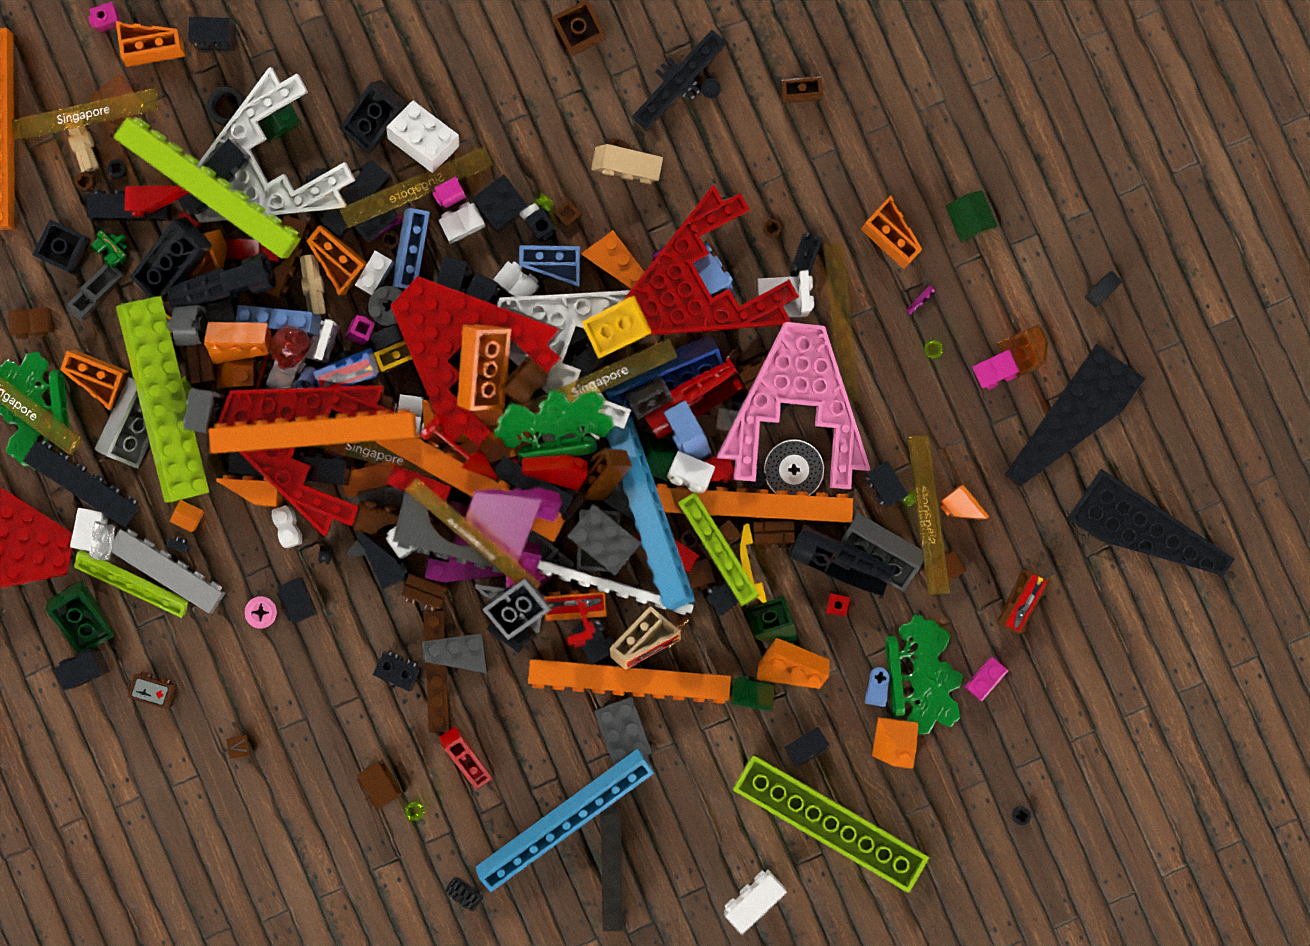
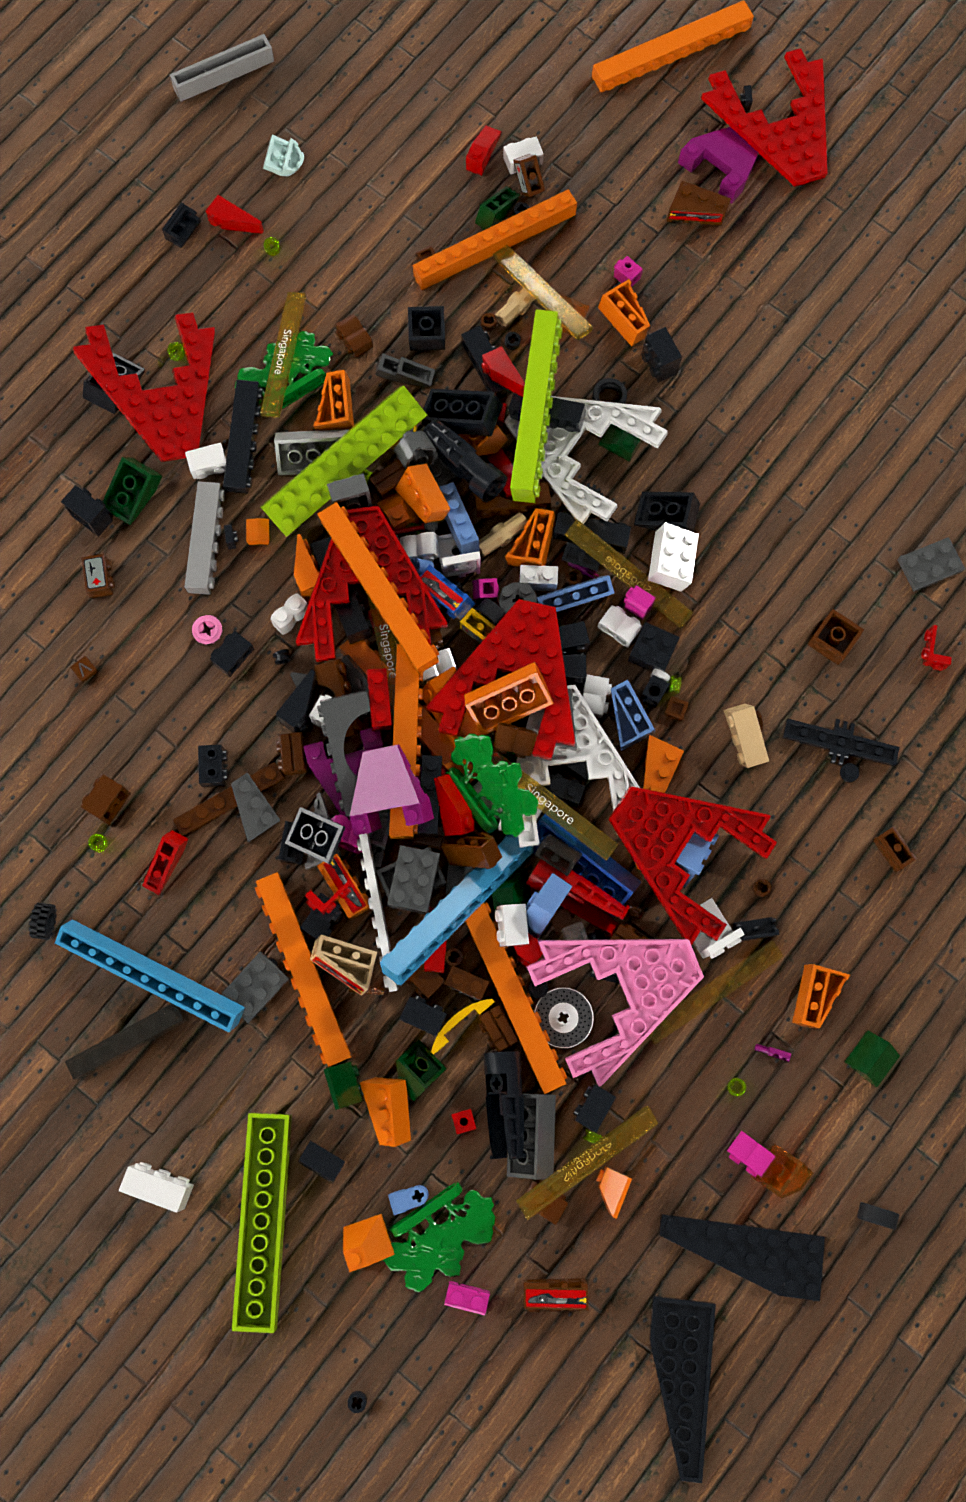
camera: 55 degrees right, 10 degrees down
lime plate [74,549,189,618] -> none
clear hips [89,521,115,560] -> none
green hips [91,230,128,268] -> none
clear red piece [269,325,313,369] -> none
clear yellow tile [405,479,540,589] -> none
red piece [420,414,498,480] -> none
yellow plate [581,296,651,358] -> none
lime plate [678,492,759,606] -> none

